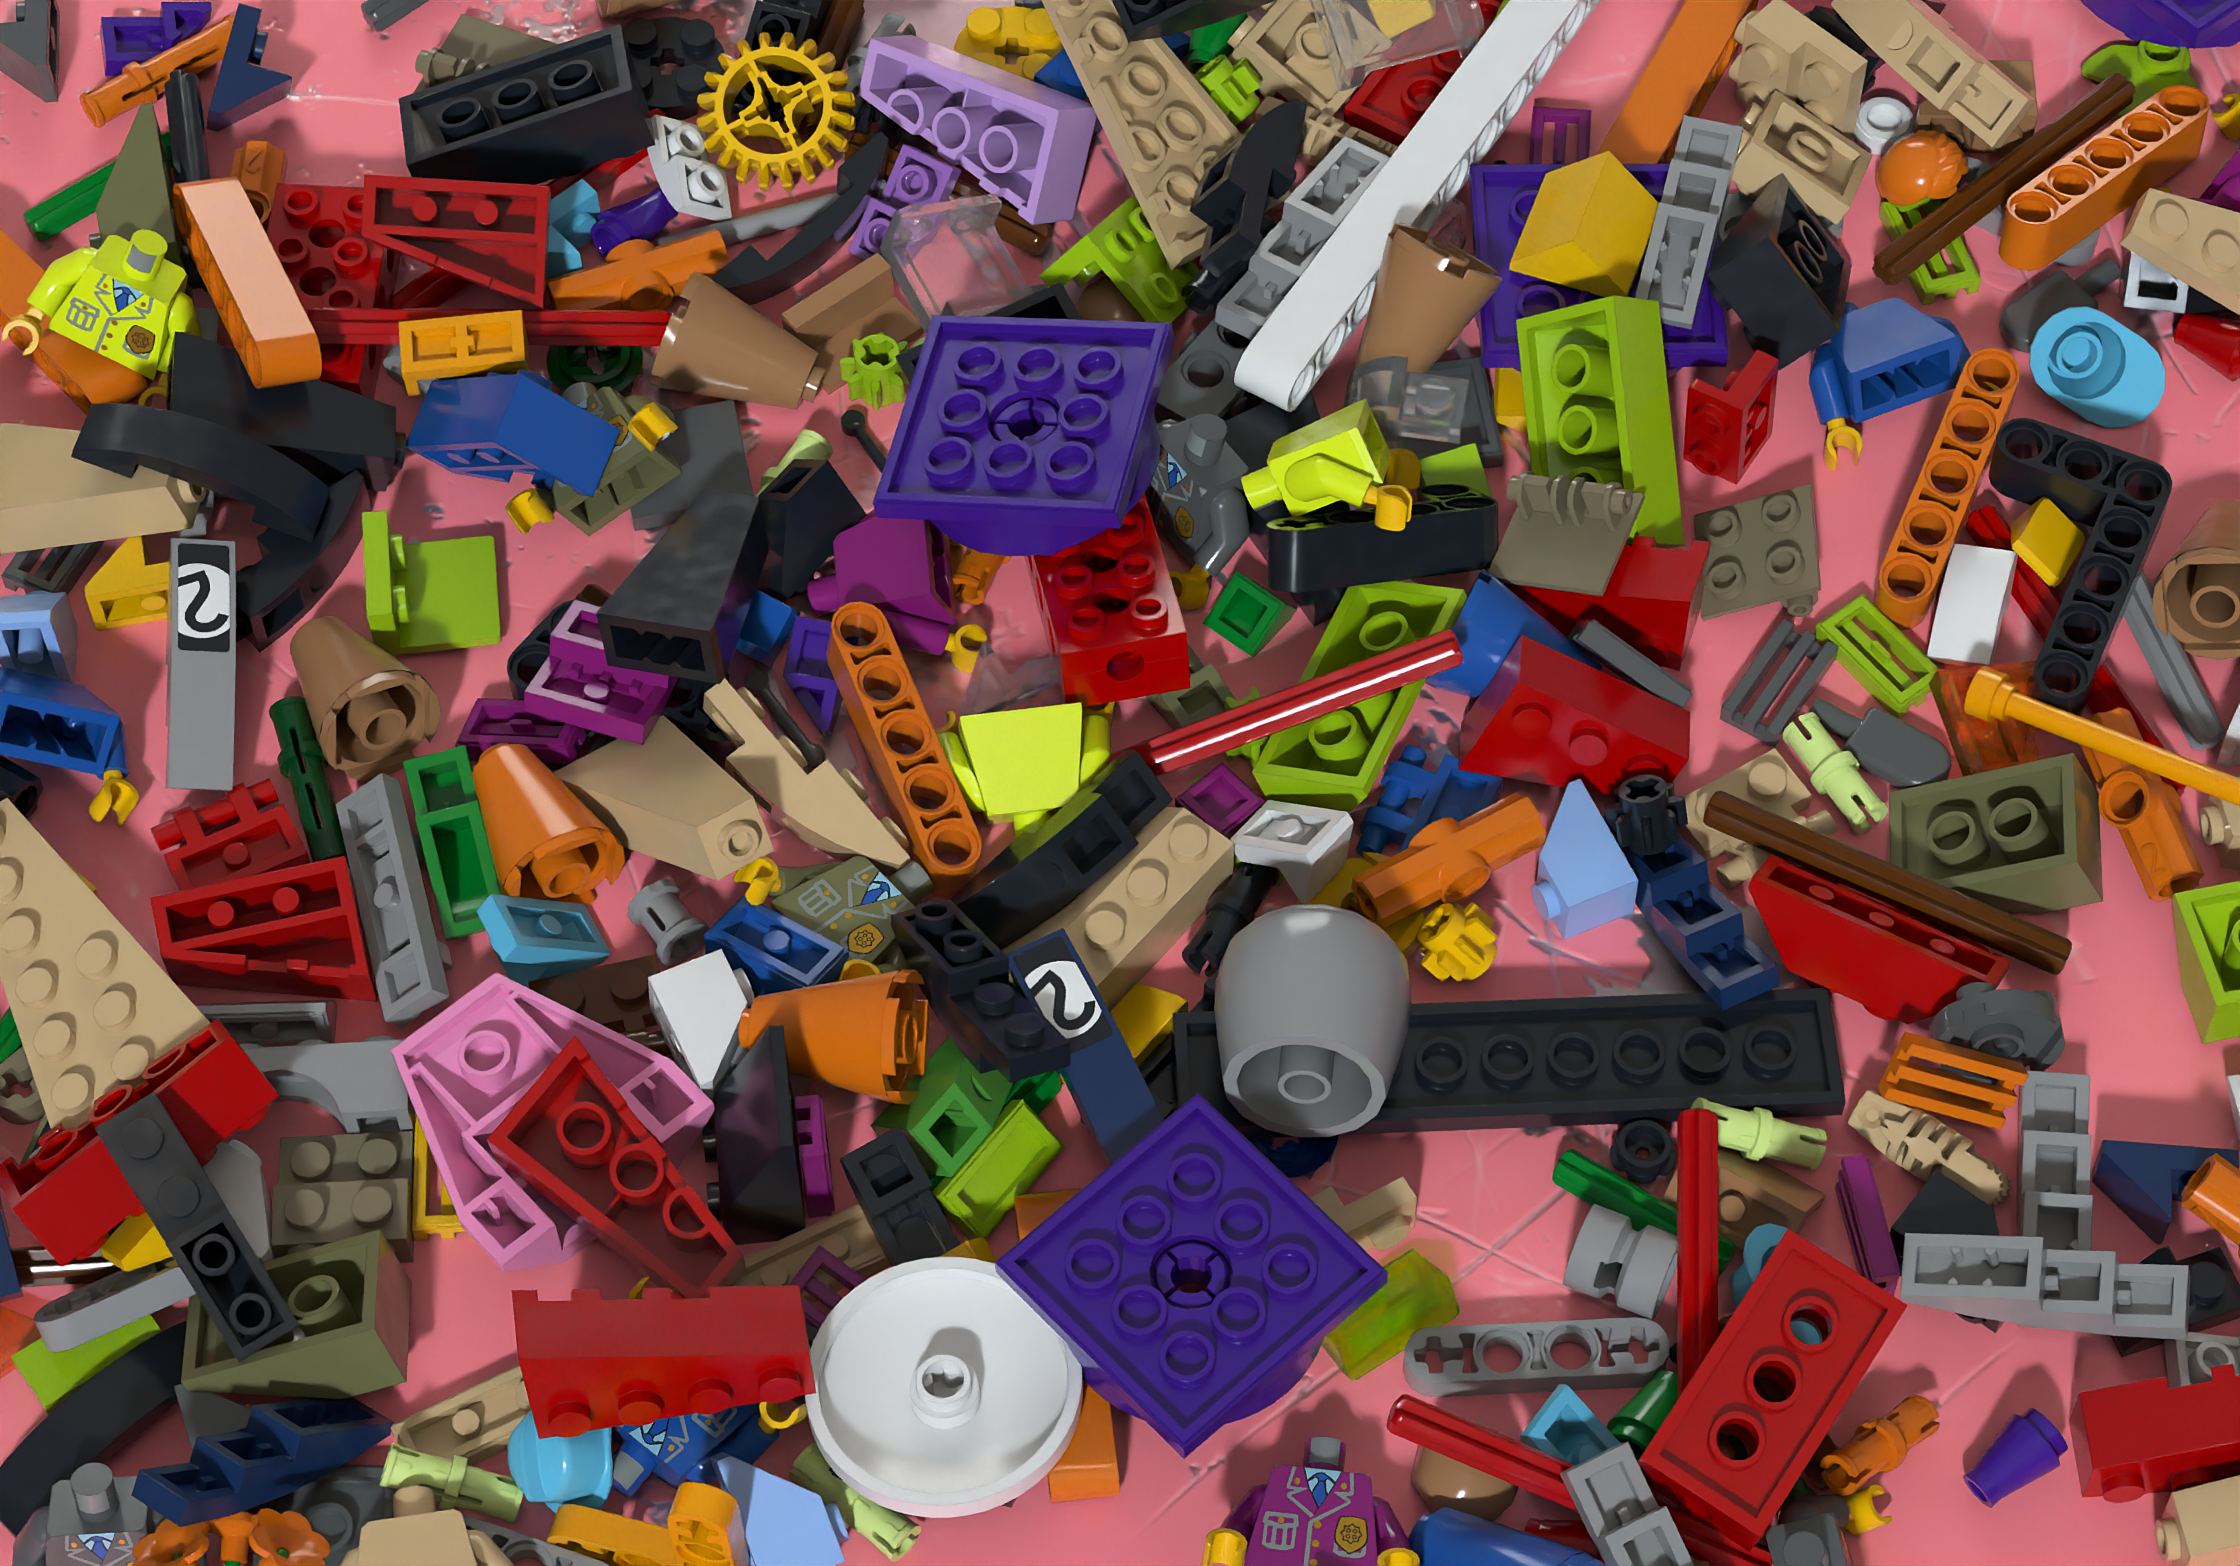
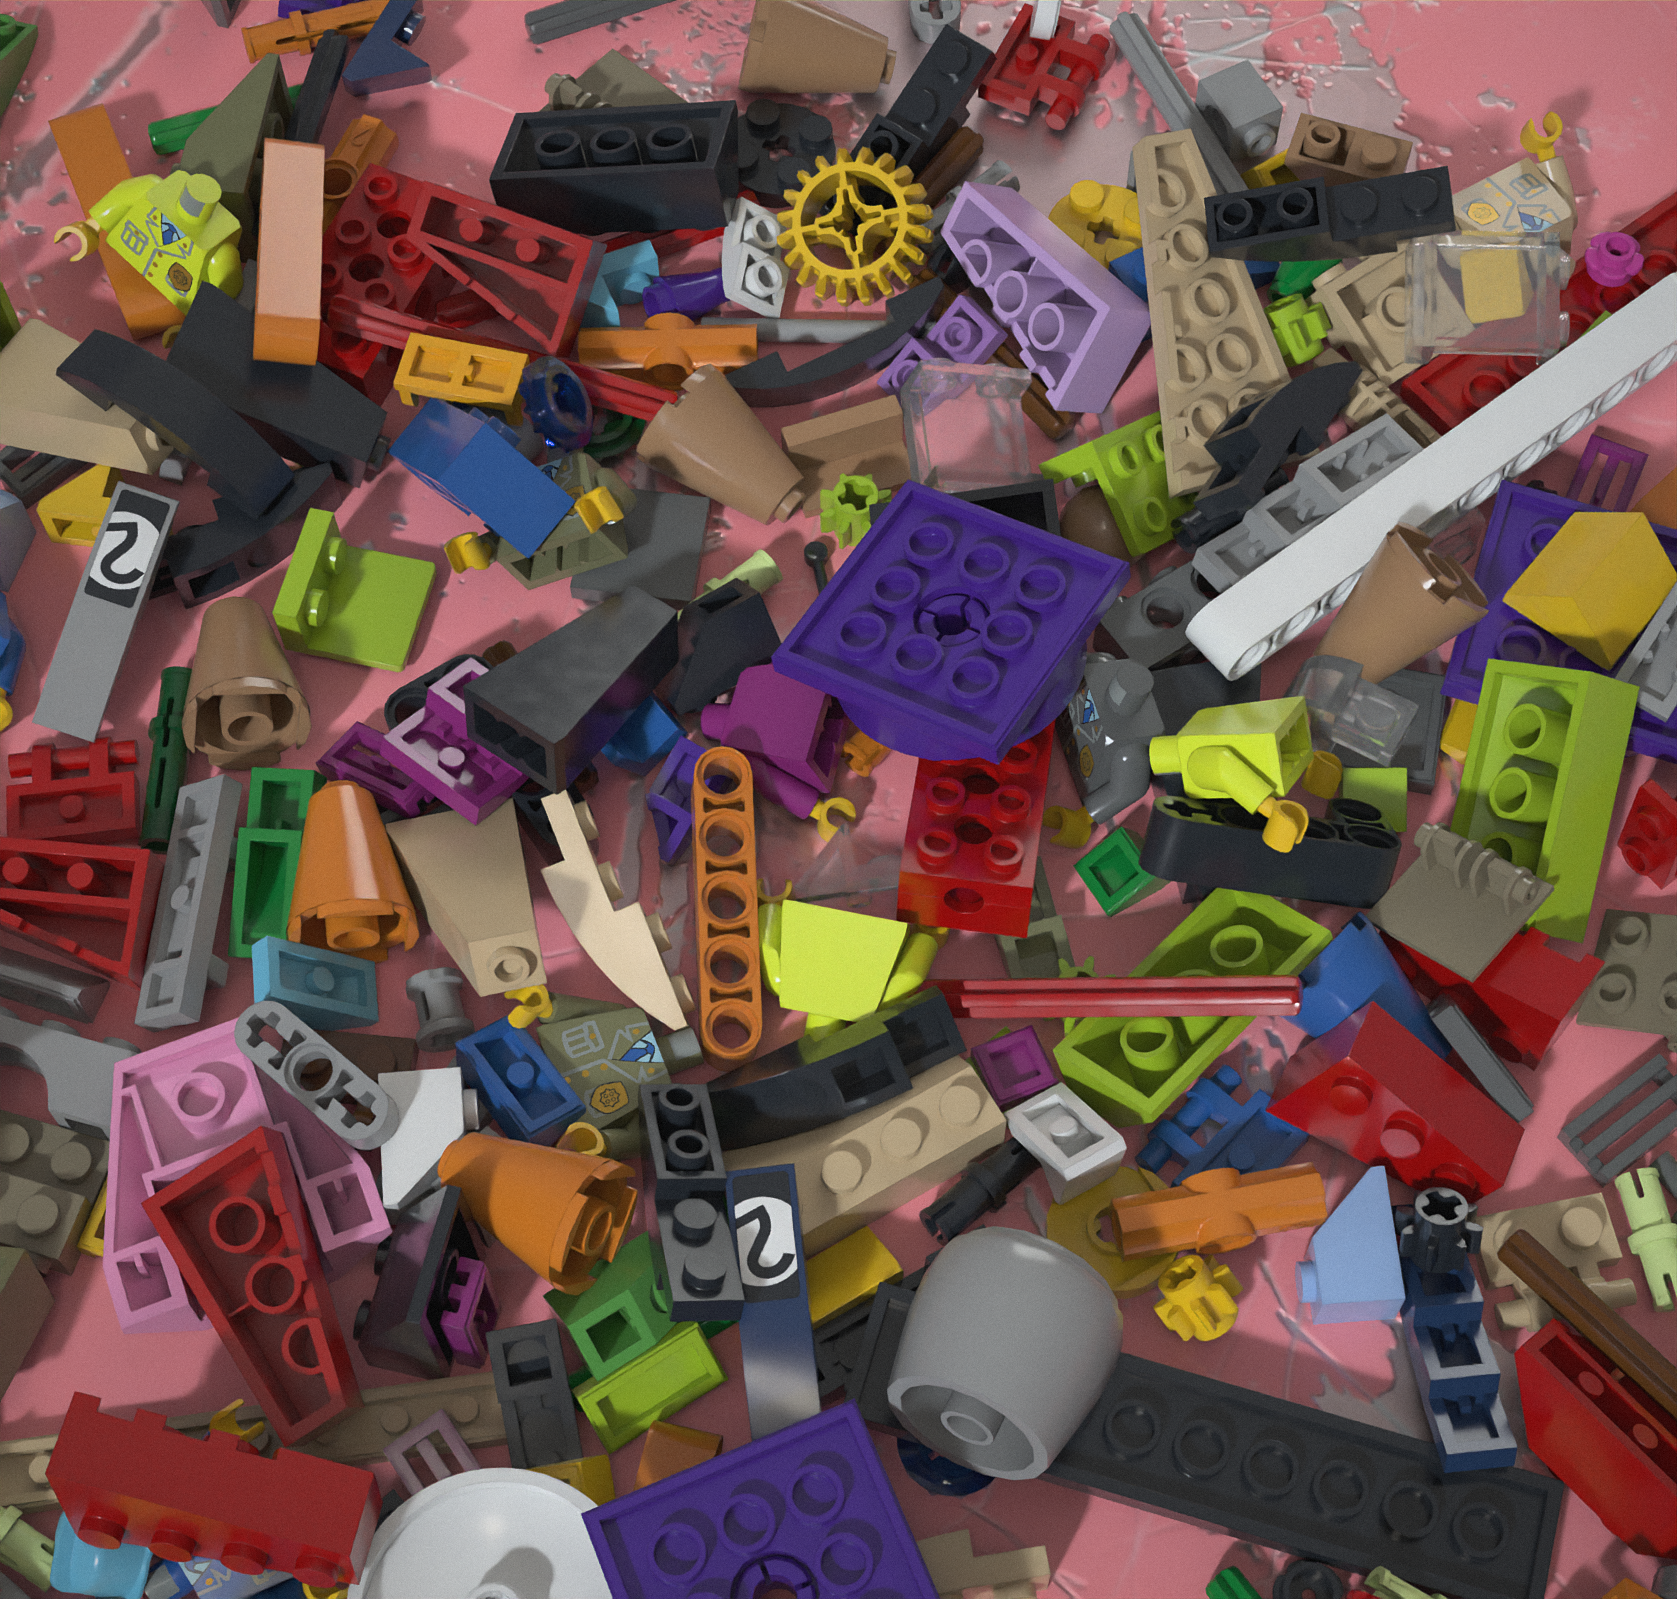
camera: 20 degrees right, 5 degrees up
dark grey hinge [744,670,826,768] -> none
none -> light grey beam [234,1001,399,1150]
none -> clear blue gear [518,356,593,454]

